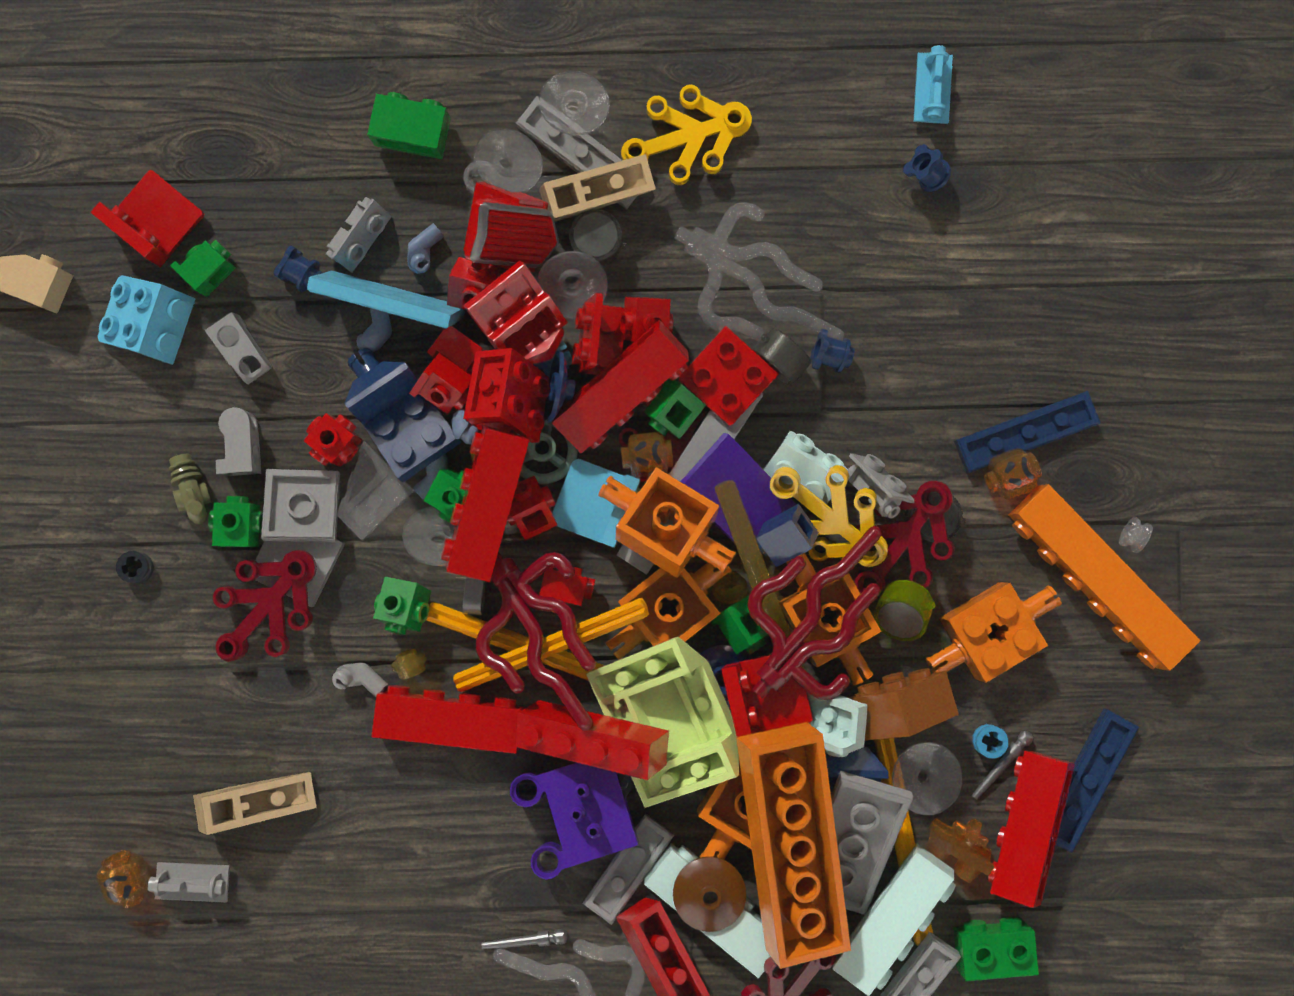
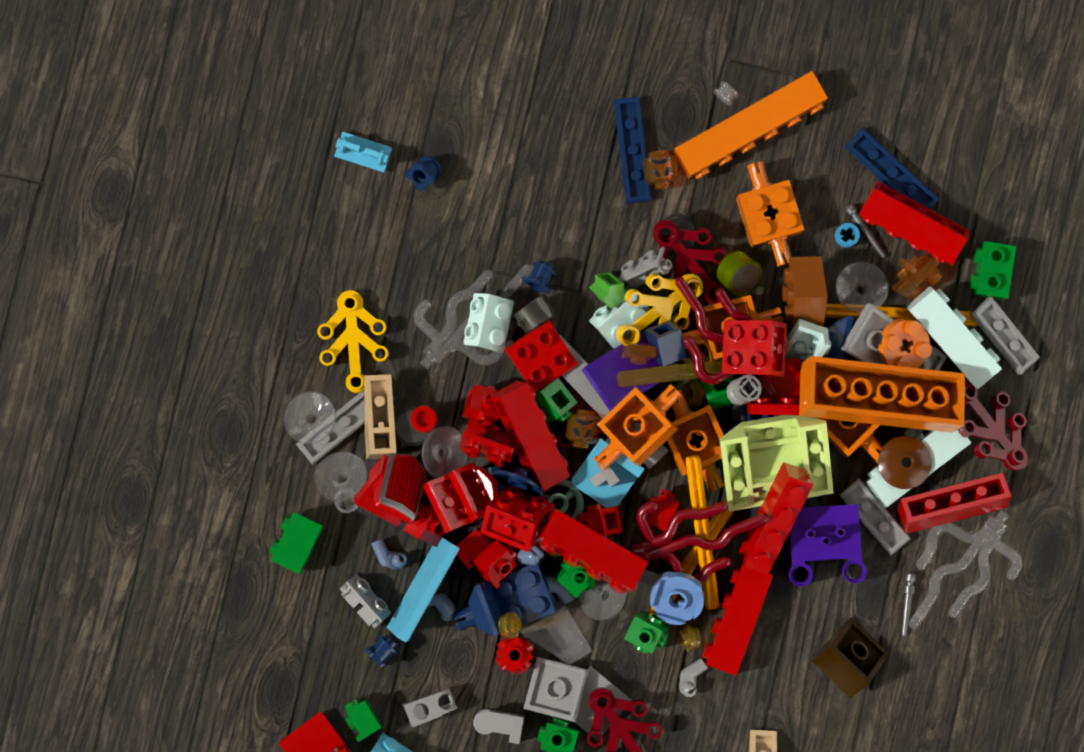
camera: 80 degrees left, 0 degrees up
none -> red tile [410,406,437,433]
none -> light aqua bracket [464,293,514,353]
none -> clear yellow plate [498,612,522,639]
none -> bright green piece [589,272,624,310]
none -> light grey tile [590,463,620,488]
none -> clear orange plate [622,344,656,364]
none -> medium blue plate [650,571,704,625]
none -> red bracket [722,320,787,377]
none -> light grey wheel [726,375,762,405]
none -> dark brown slope [812,617,889,698]
none -> orange plate [878,319,932,368]

